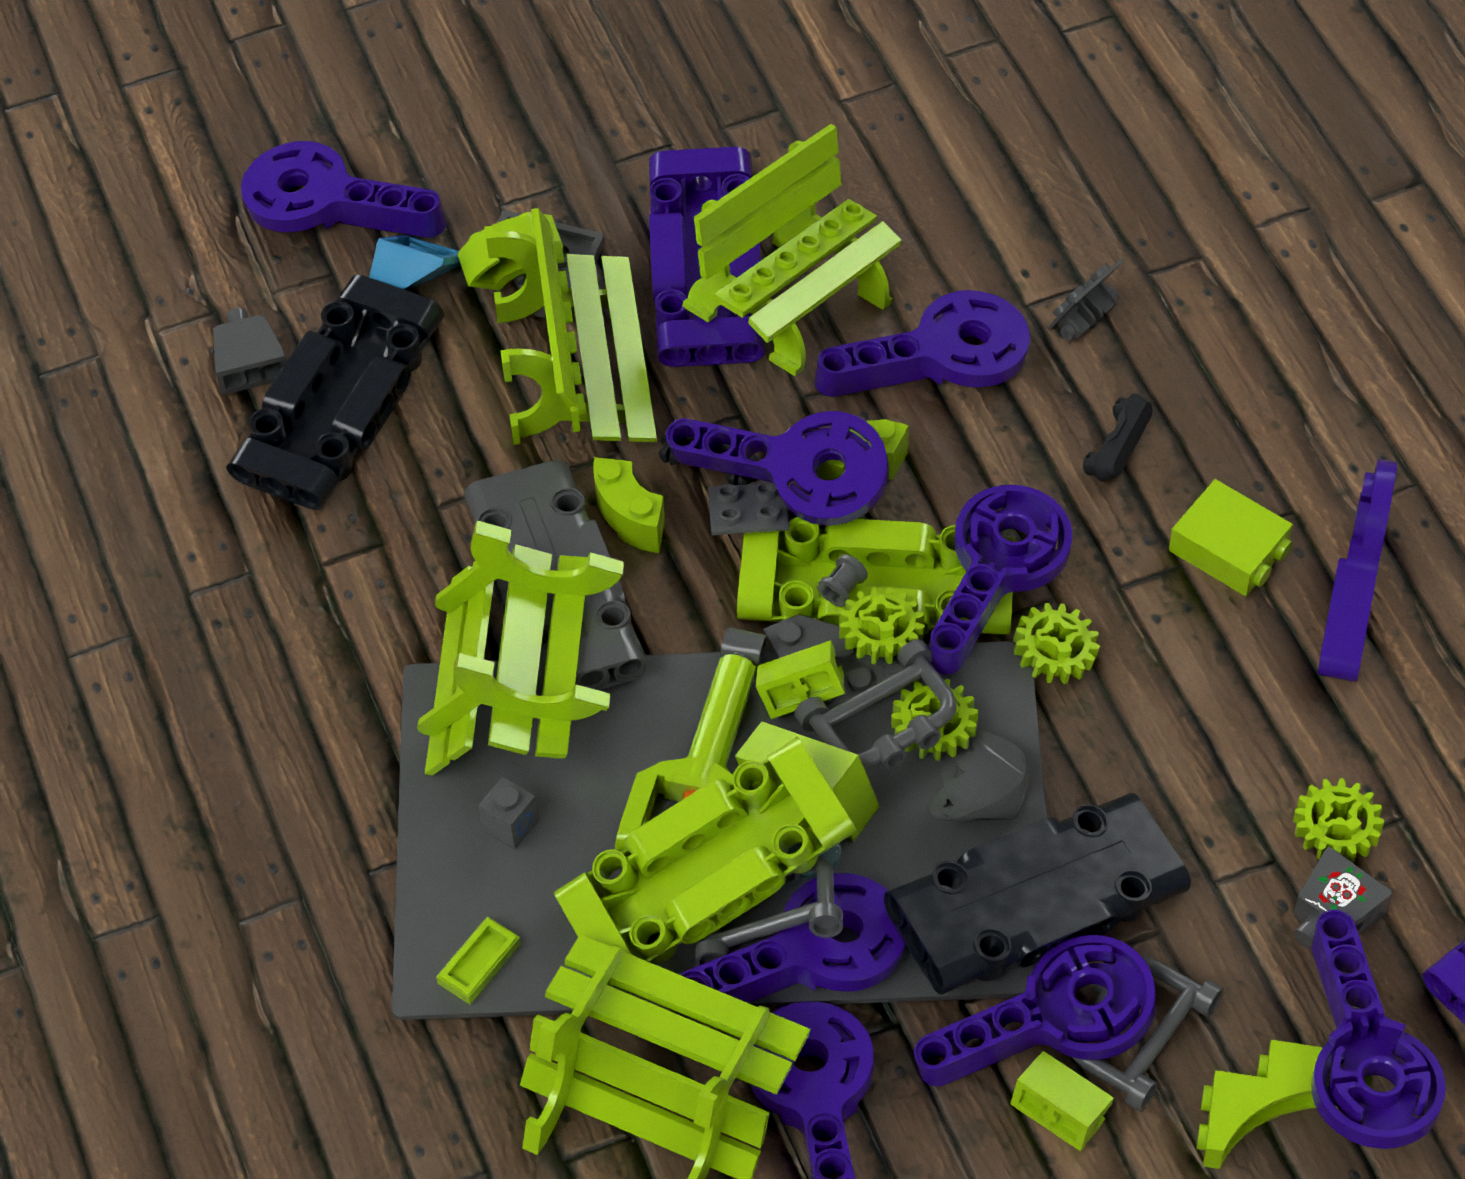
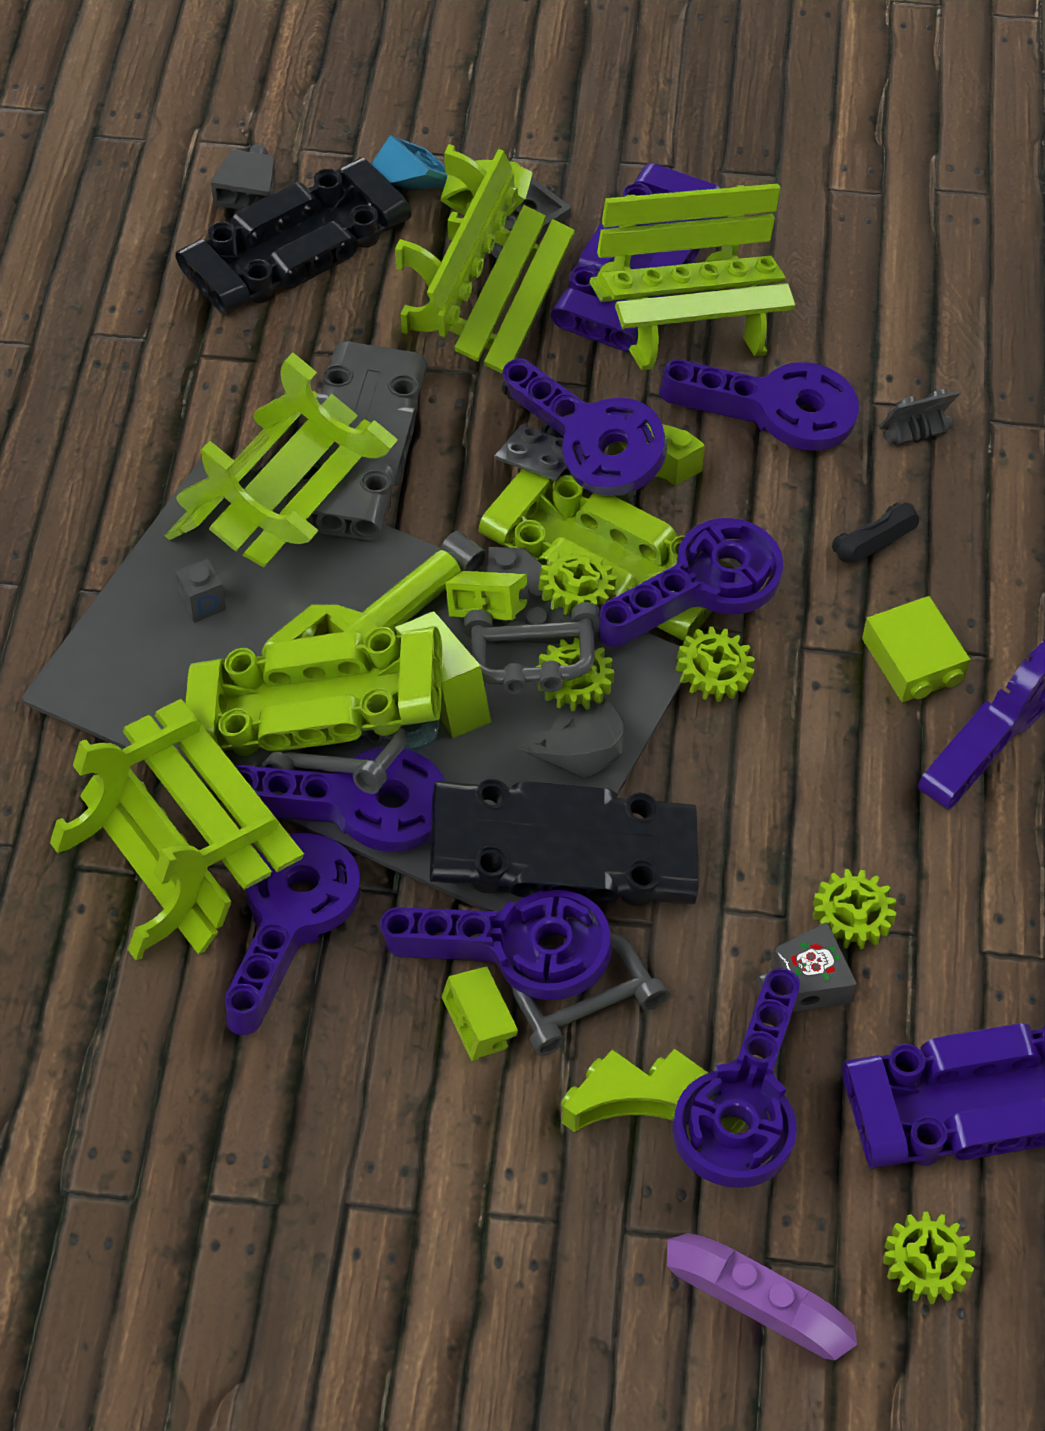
camera: 25 degrees right, 0 degrees up
dark purple beam [241,141,447,238] -> none
lime tile [436,916,521,1005] -> none
lime brick [593,457,665,553] -> none
dark grey bush [817,554,868,607] -> none

